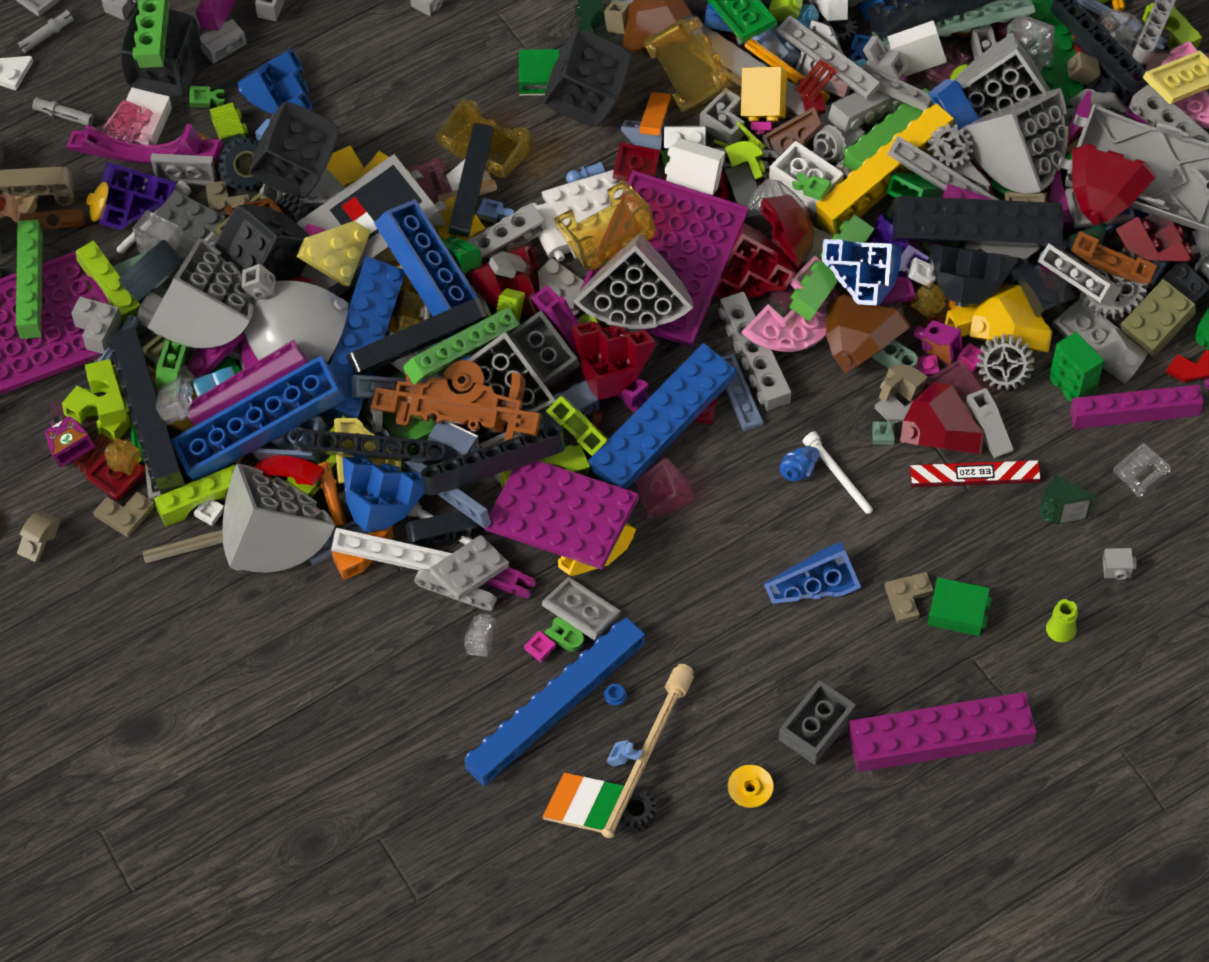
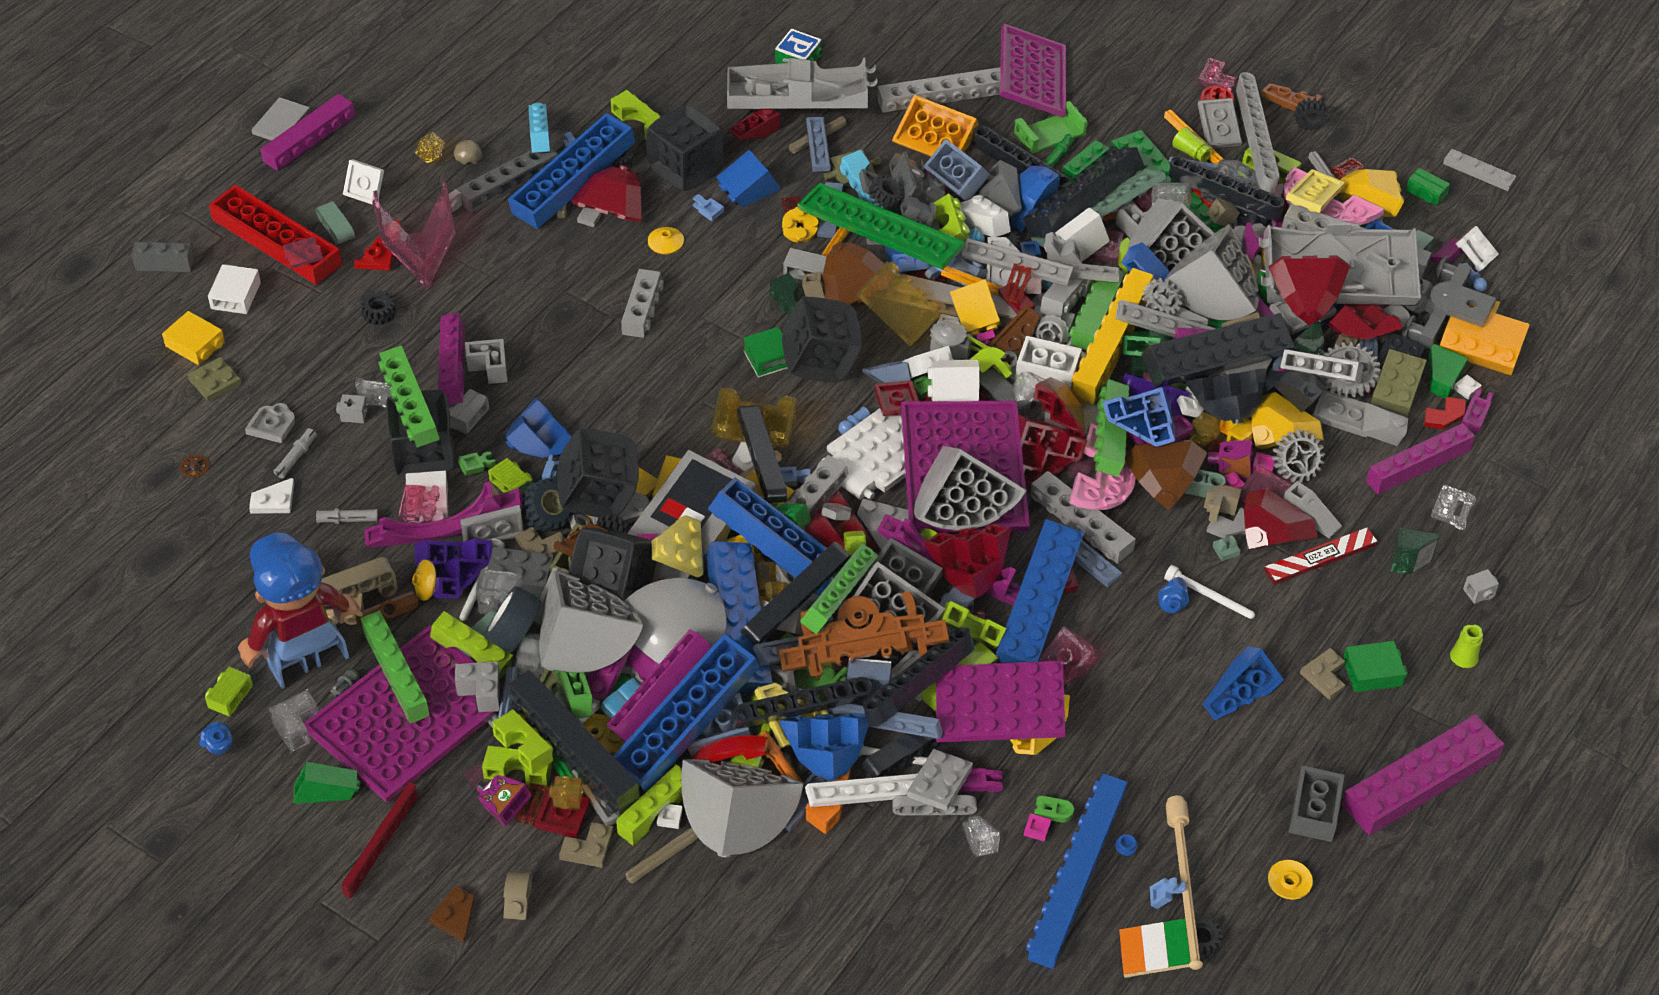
camera: 25 degrees left, 10 degrees down
clear brick [156,377,193,425] -> none
light grey brick [242,264,276,300] -> none
light grey tile [542,577,621,640] -> none
clear yellow windscreen [553,181,655,271] -> none
orange tile [639,92,671,136] -> none
bright green plate [792,173,832,201] -> none
green brick [1049,331,1104,401] -> none
dark orange slope [1071,231,1157,284] -> none
none -> light grey piece [930,319,967,349]

